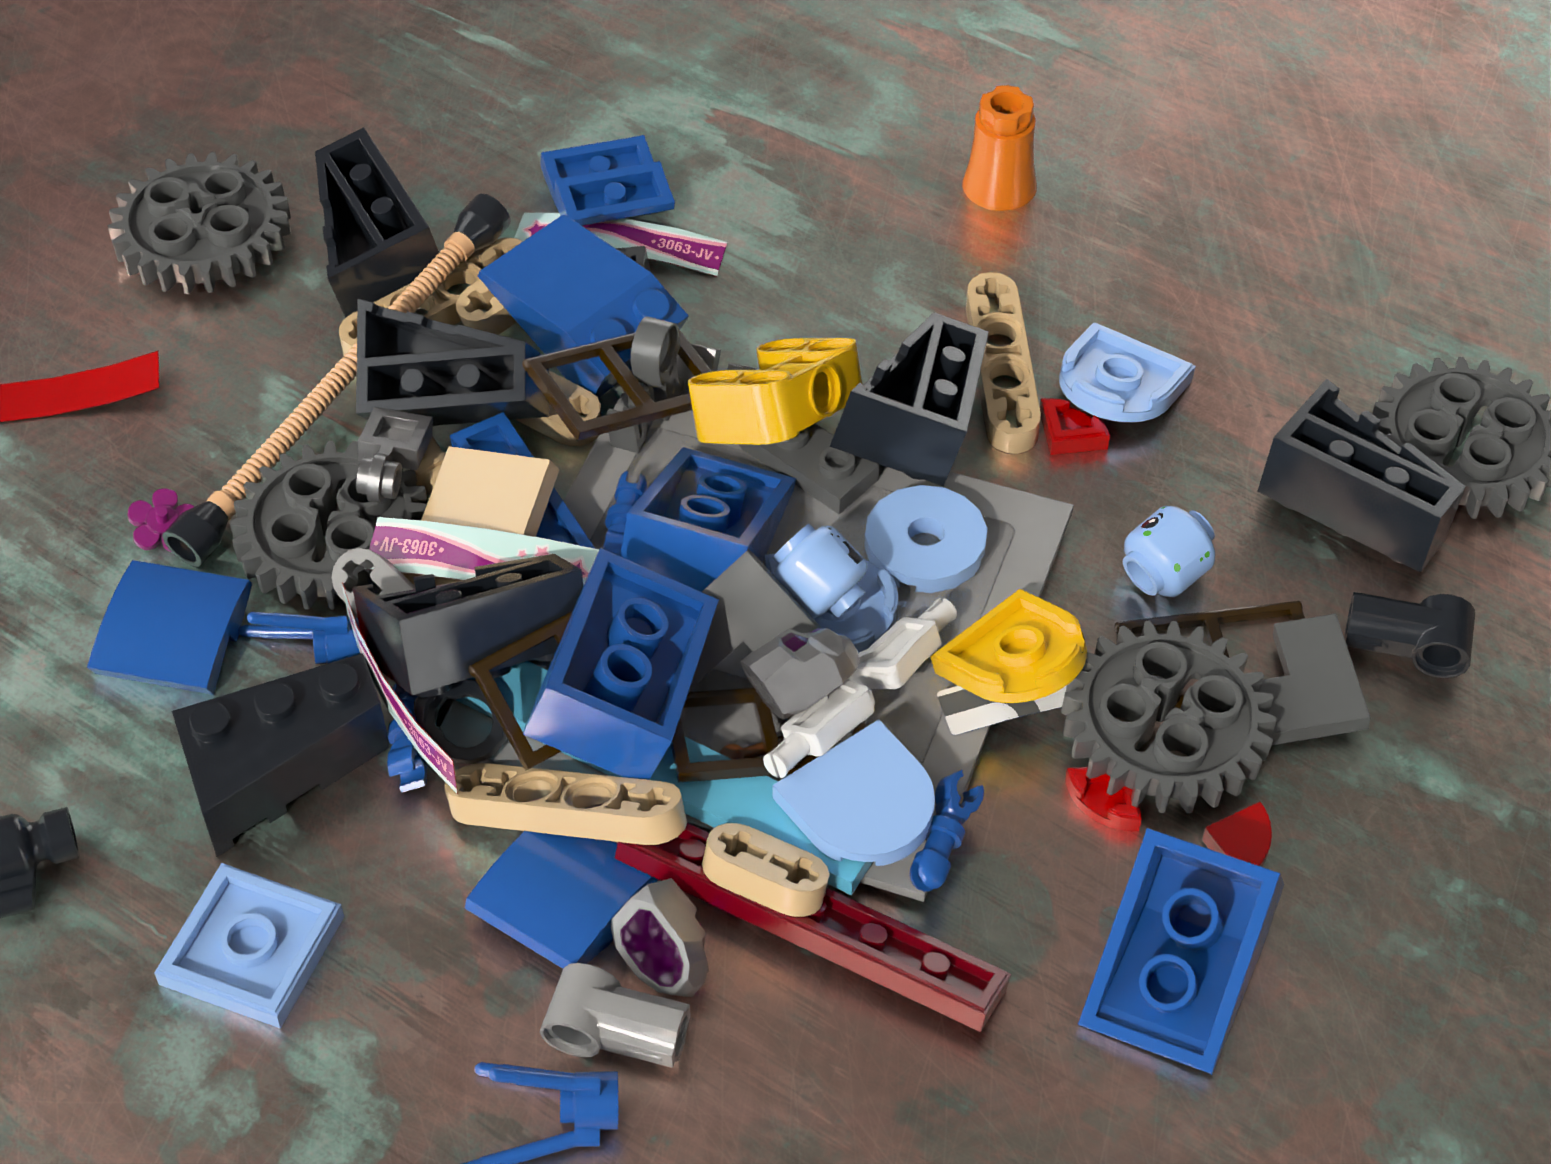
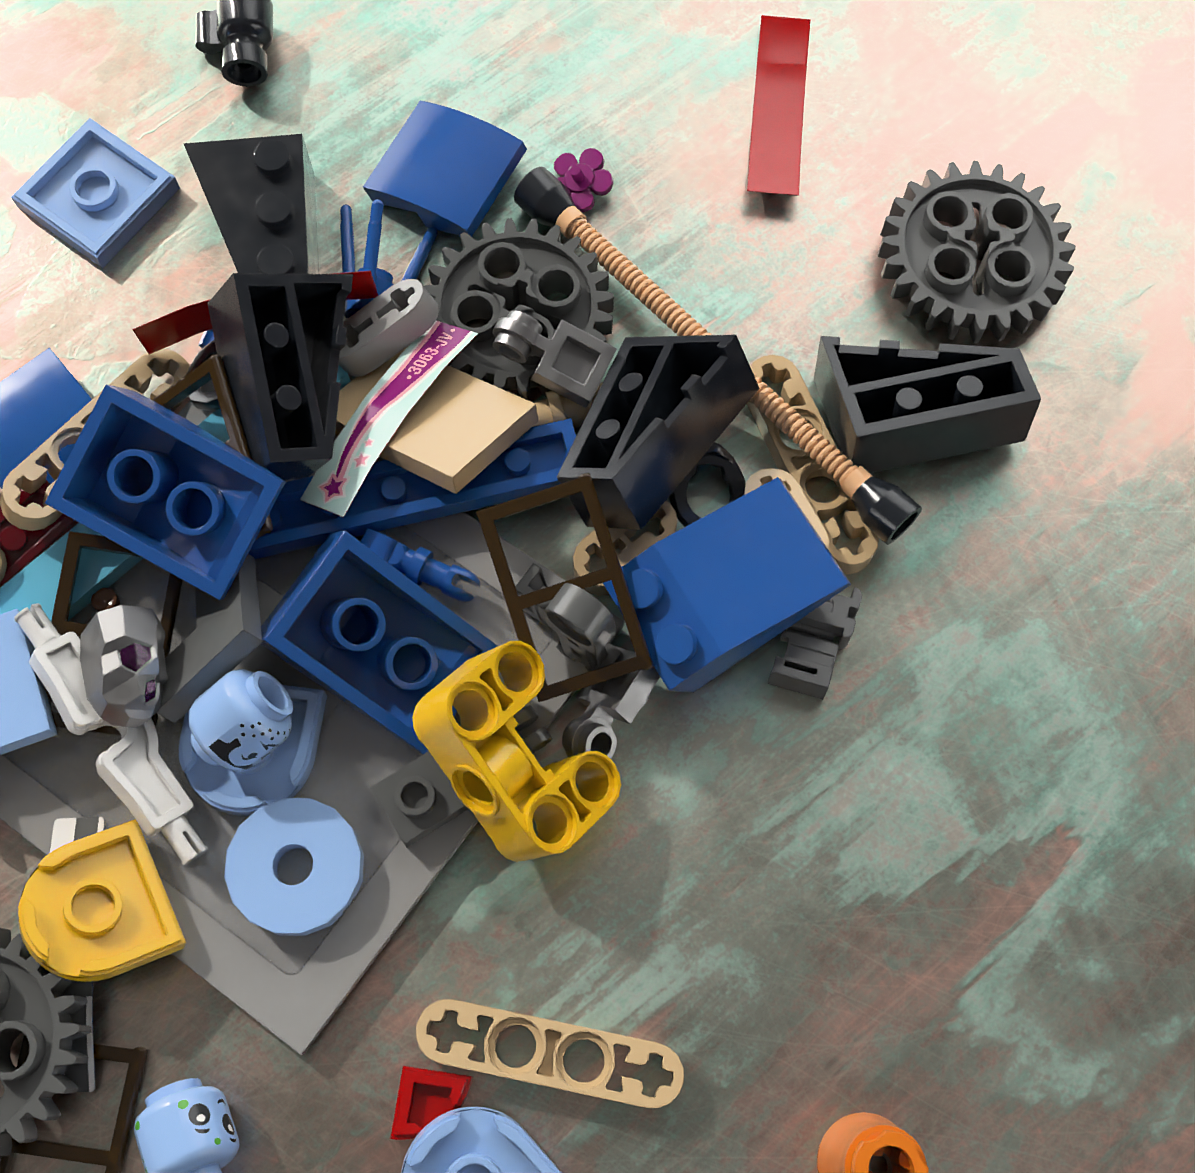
camera: 105 degrees right, 20 degrees up
sticker [514,213,728,277] -> none
blue slope [541,135,675,225] -> none
black wedge [829,312,989,486] -> none

